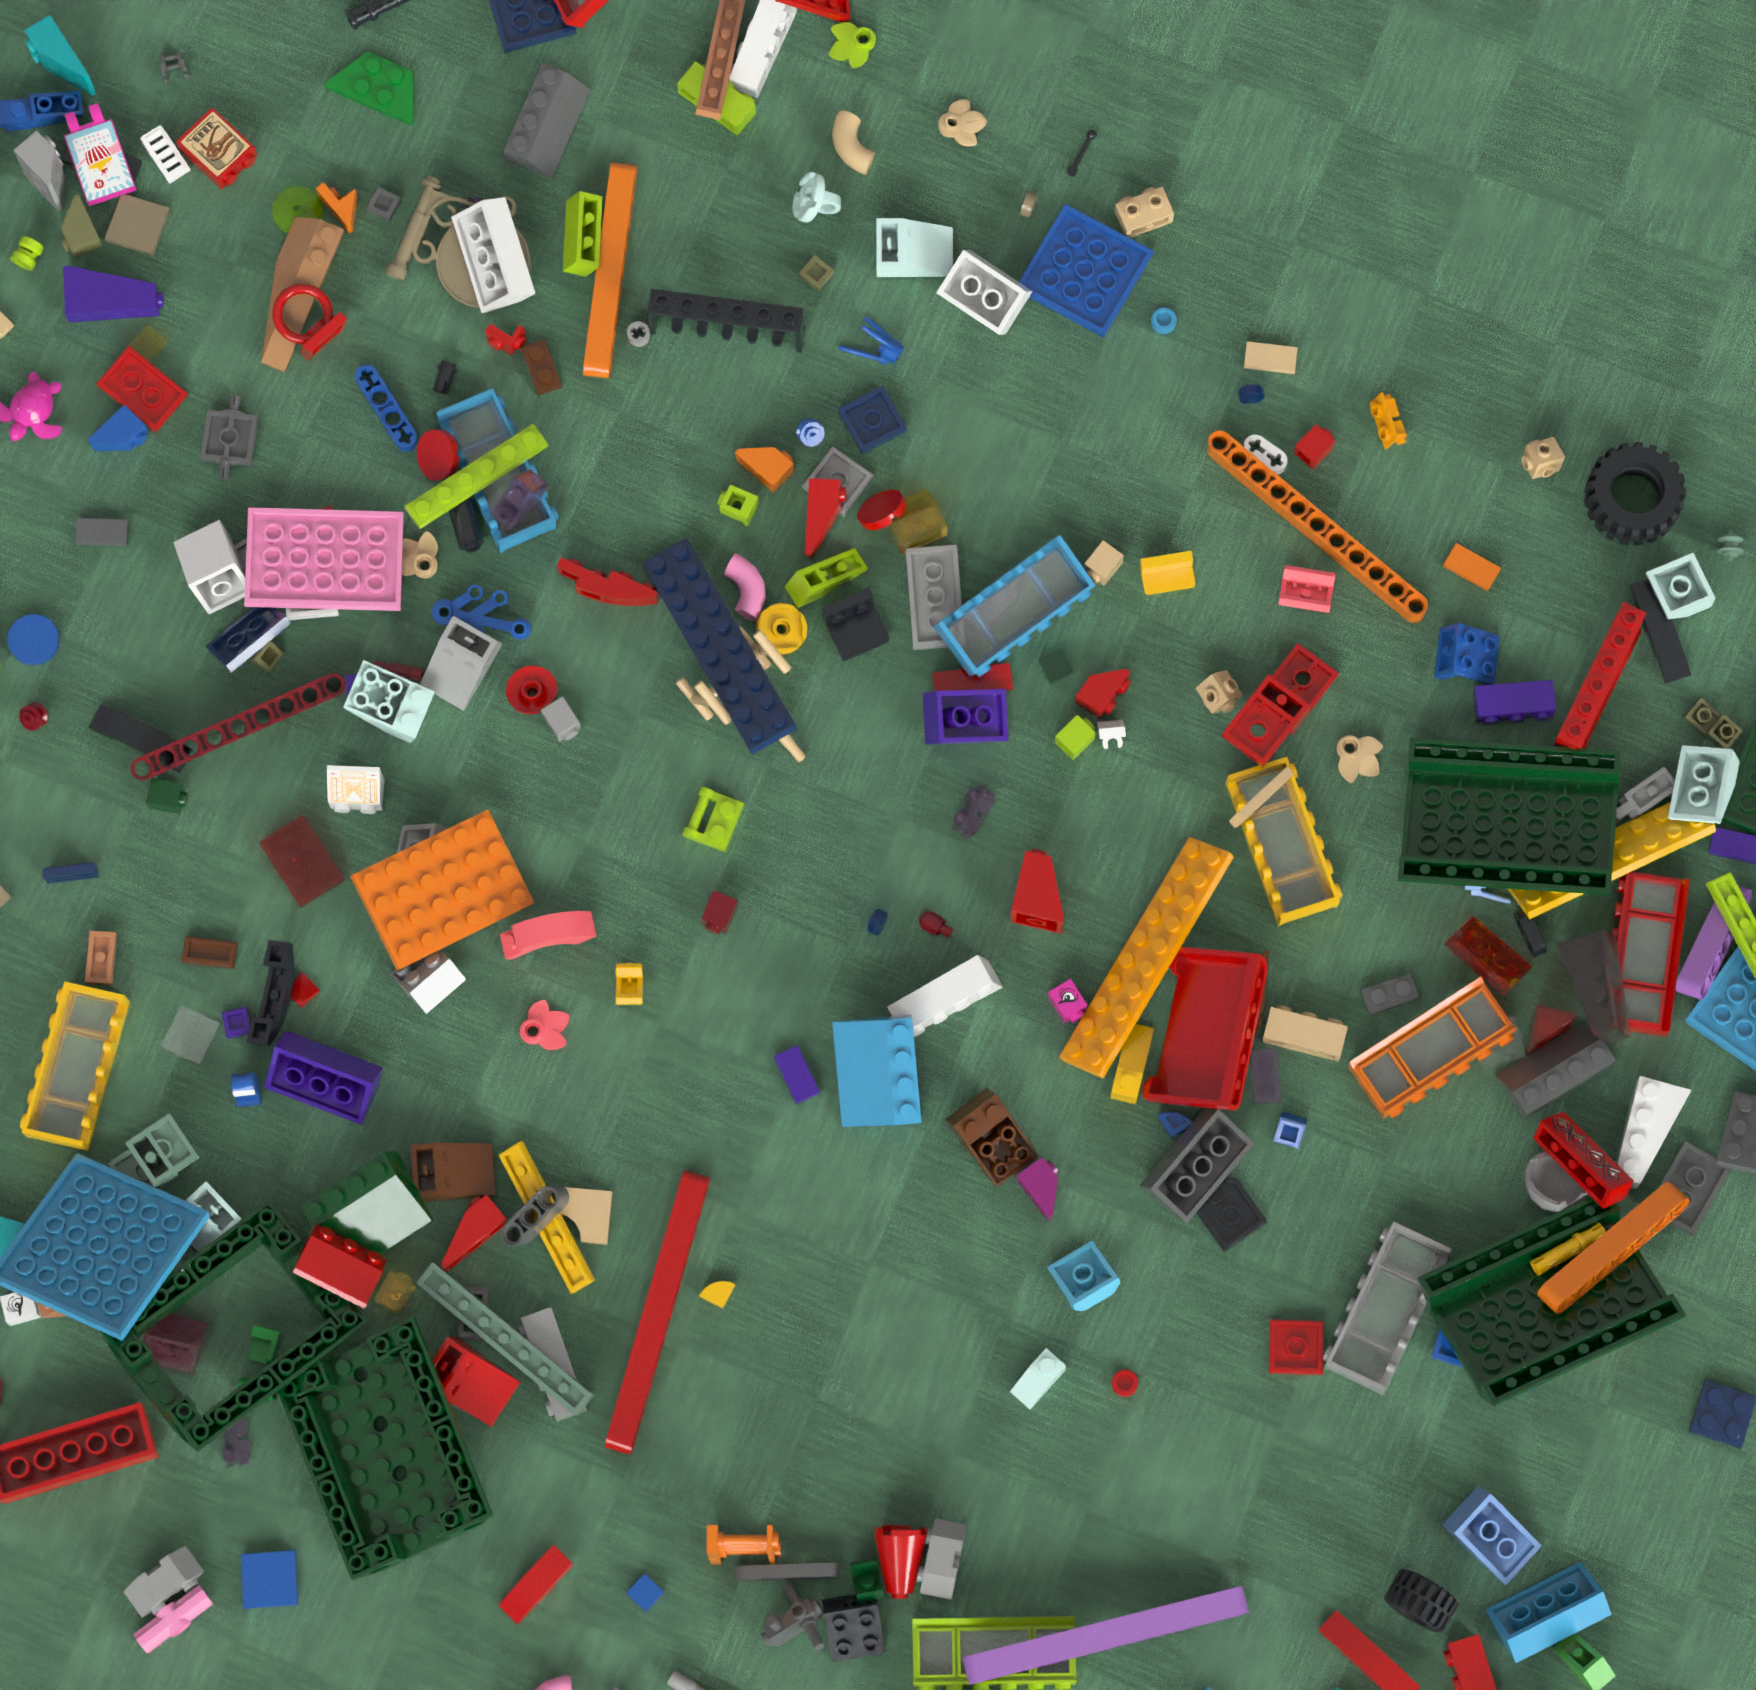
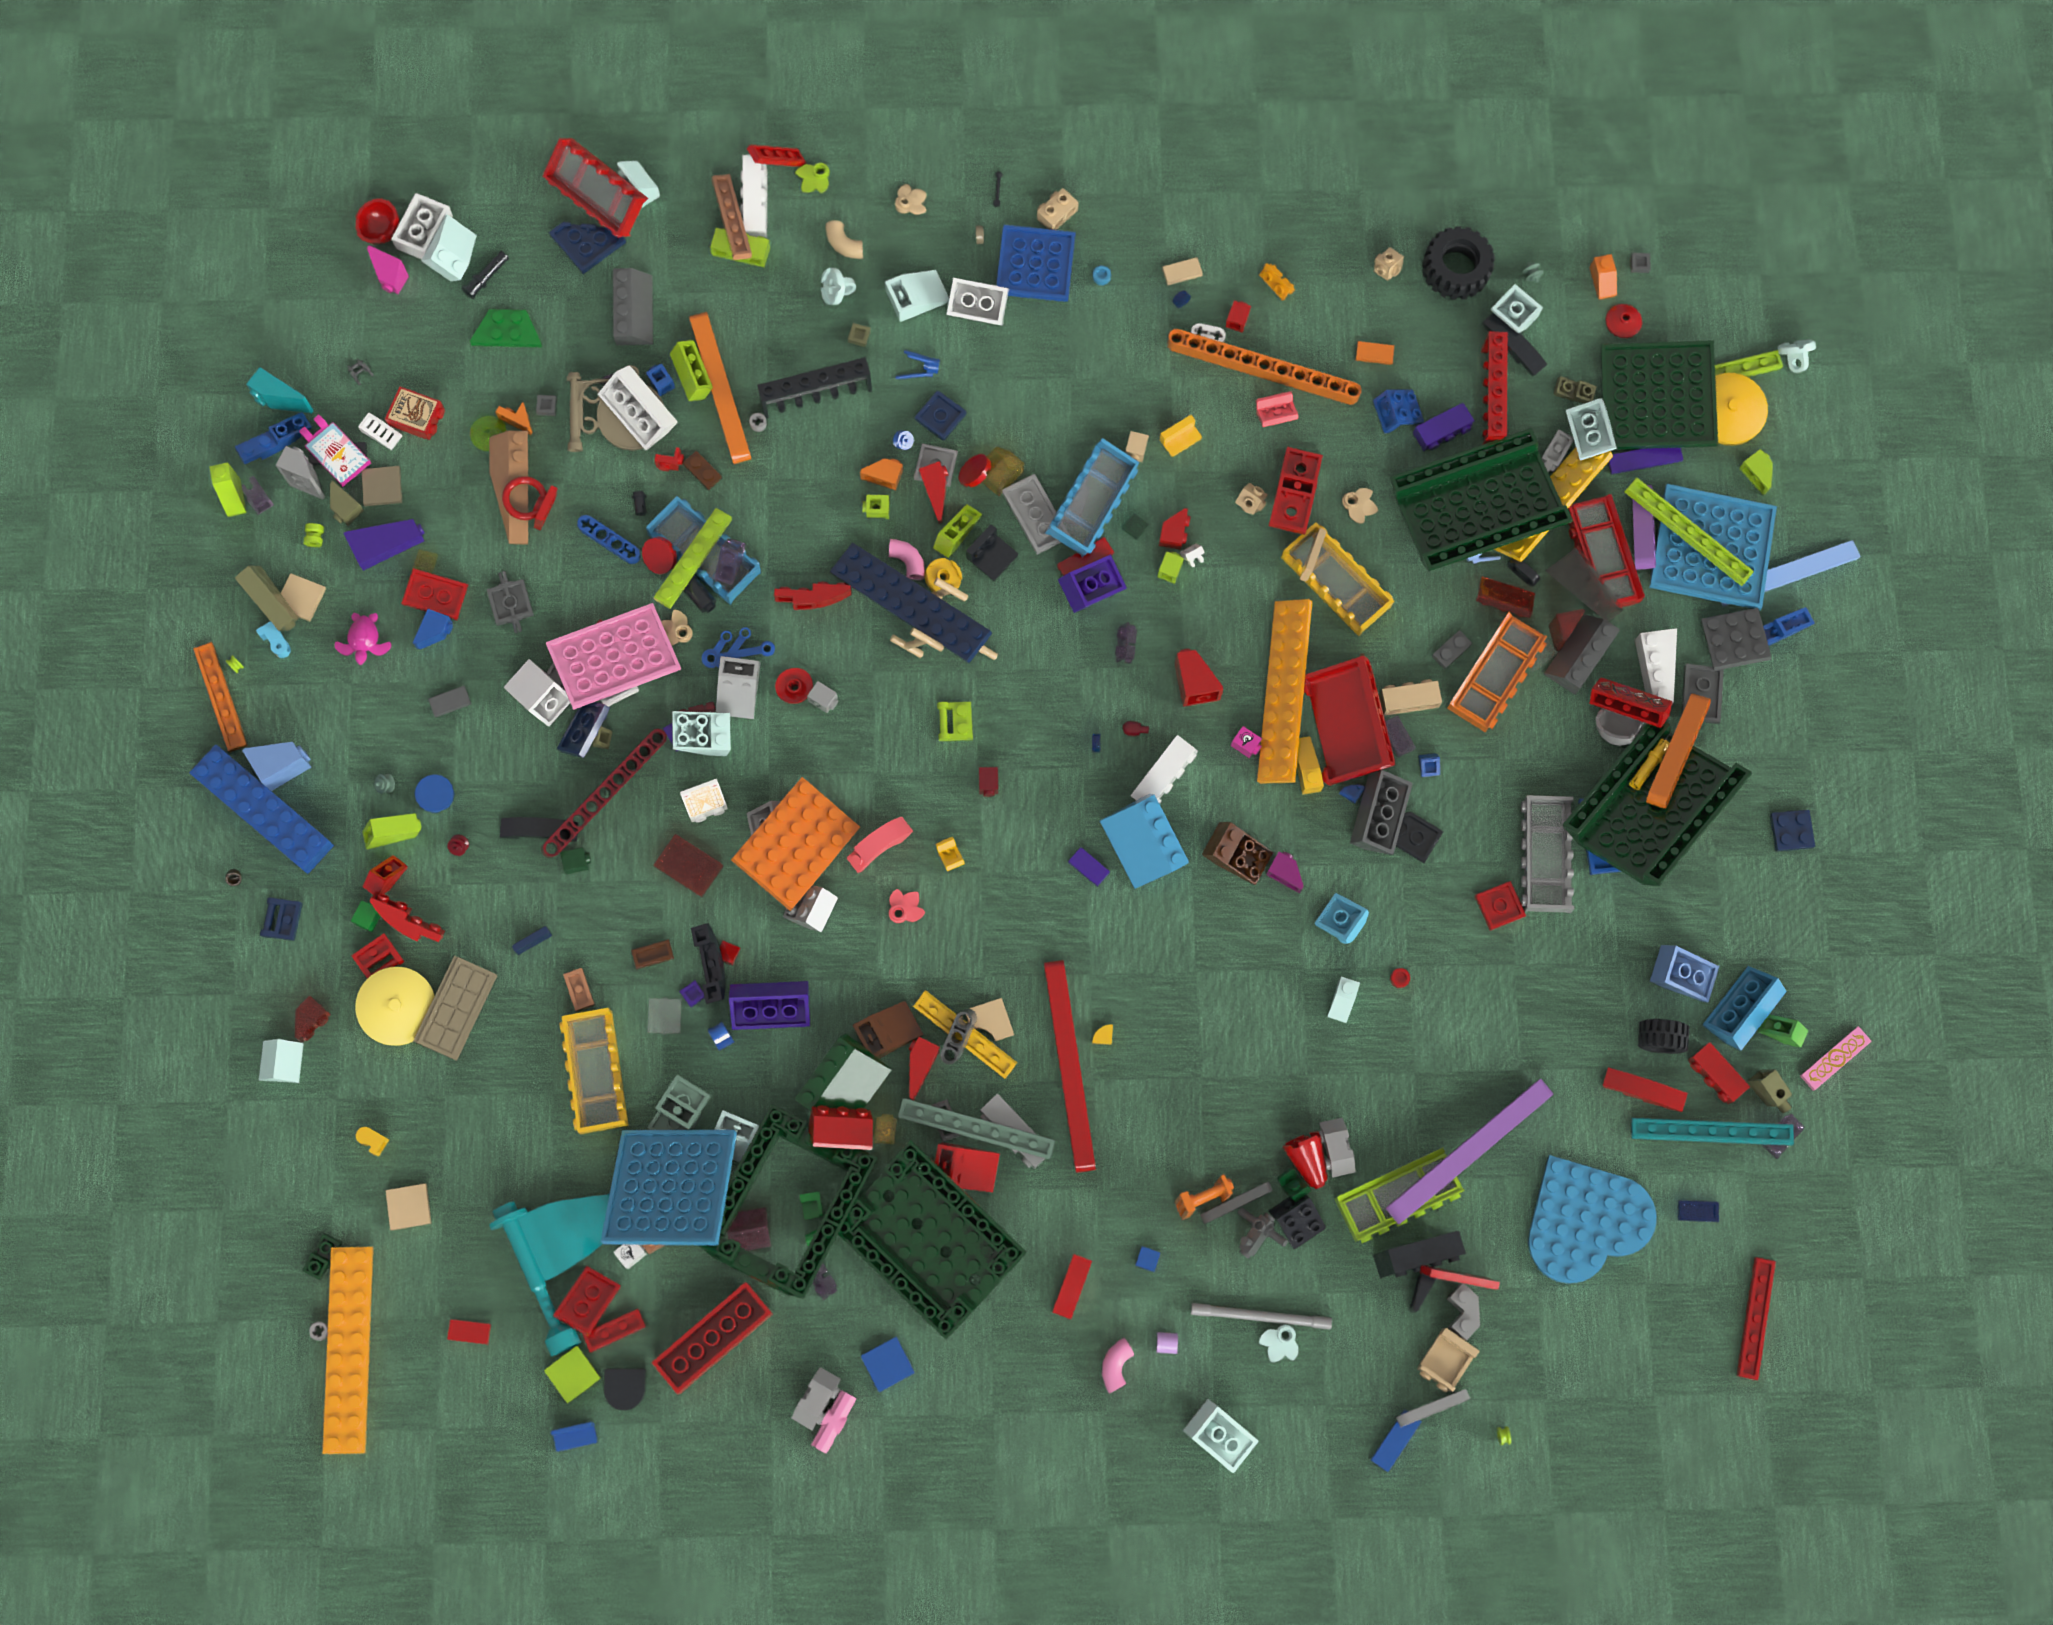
camera: 30 degrees left, 0 degrees up
none -> blue brick [646,363,675,397]

